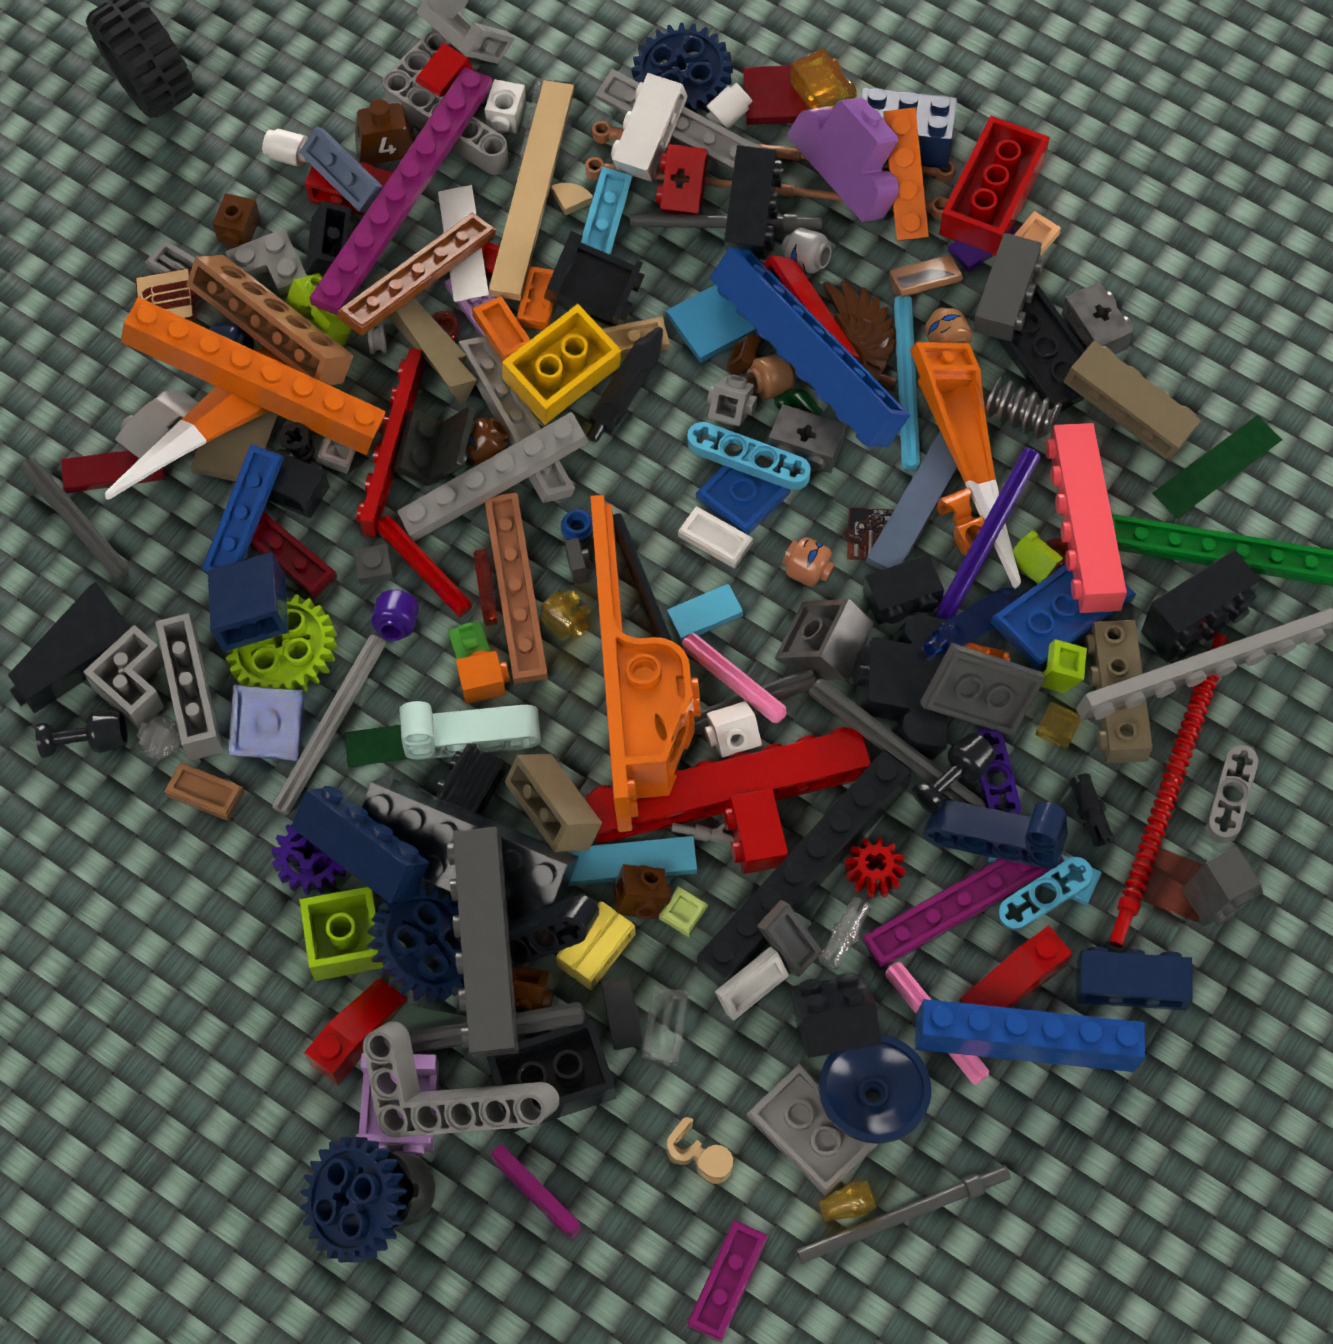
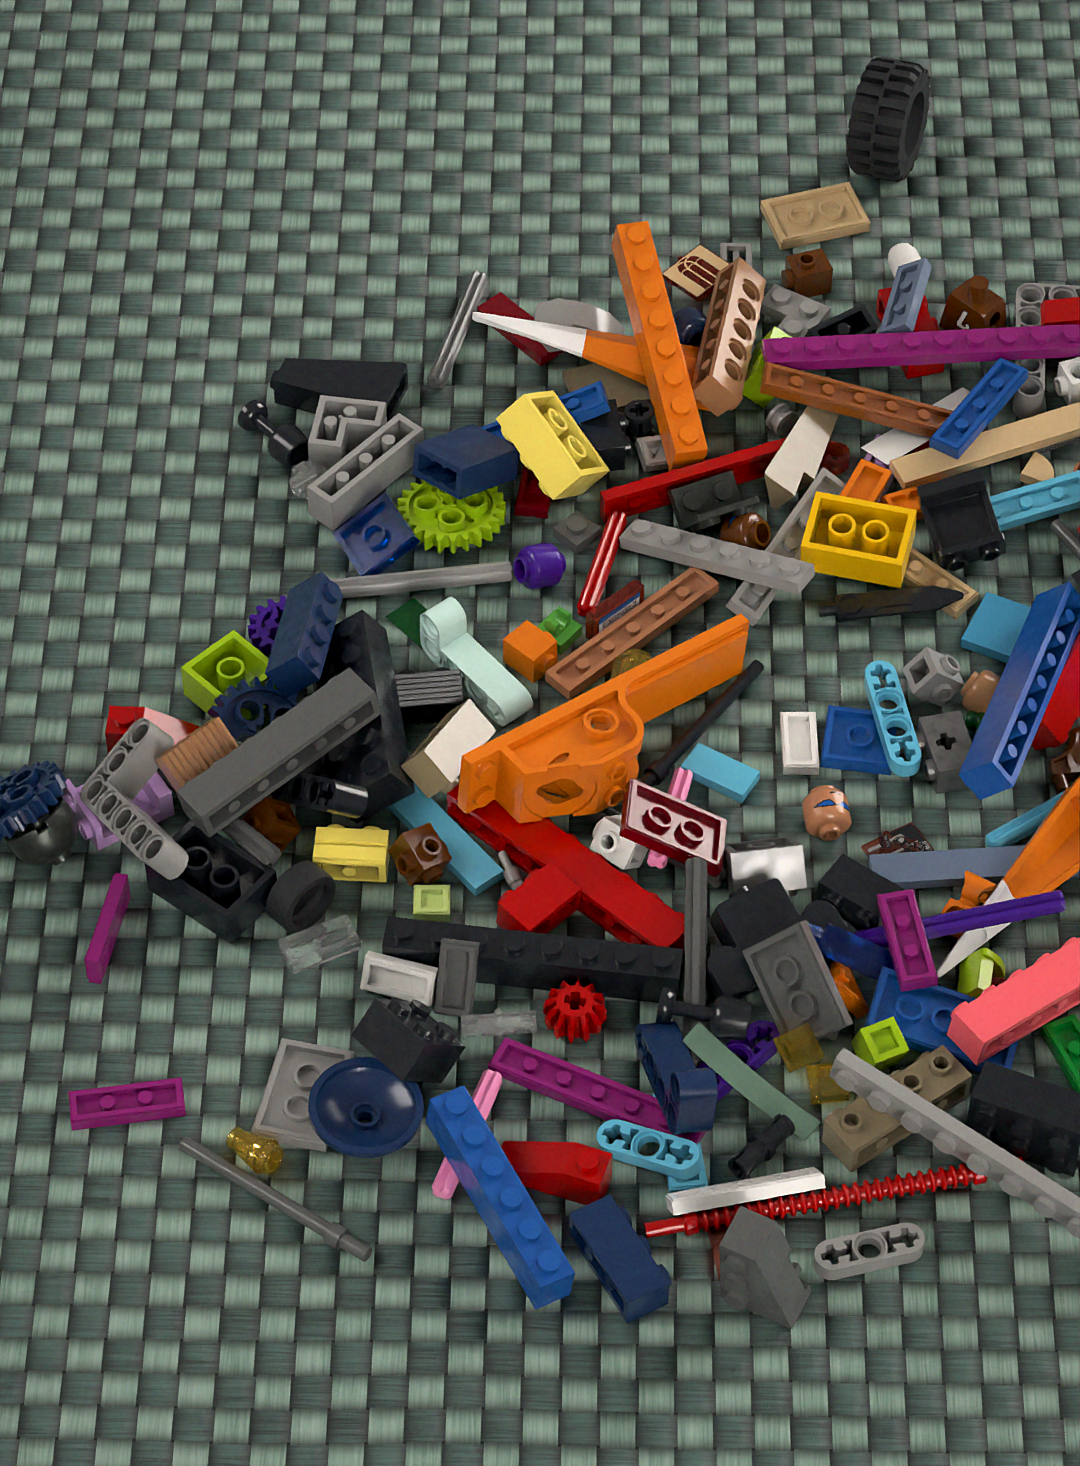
camera: 55 degrees right, 15 degrees down
medium nougat tile [164,762,245,821] -> none
tan leg [666,1117,733,1184] -> none
reddish brown tile [726,333,761,375] -> none
none -> medium nougat brick [154,717,239,793]
none -> light yellow brick [496,390,610,500]
none -> dark red tile [619,778,727,878]
none -> white tile [665,1167,826,1215]
none -> sand green sticker [683,1022,821,1141]
none -> tan tile [760,182,871,250]
none -> clear yellow tile [773,1023,825,1073]
none -> magenta tile [876,889,938,992]
none -> blue tile [929,358,1028,459]

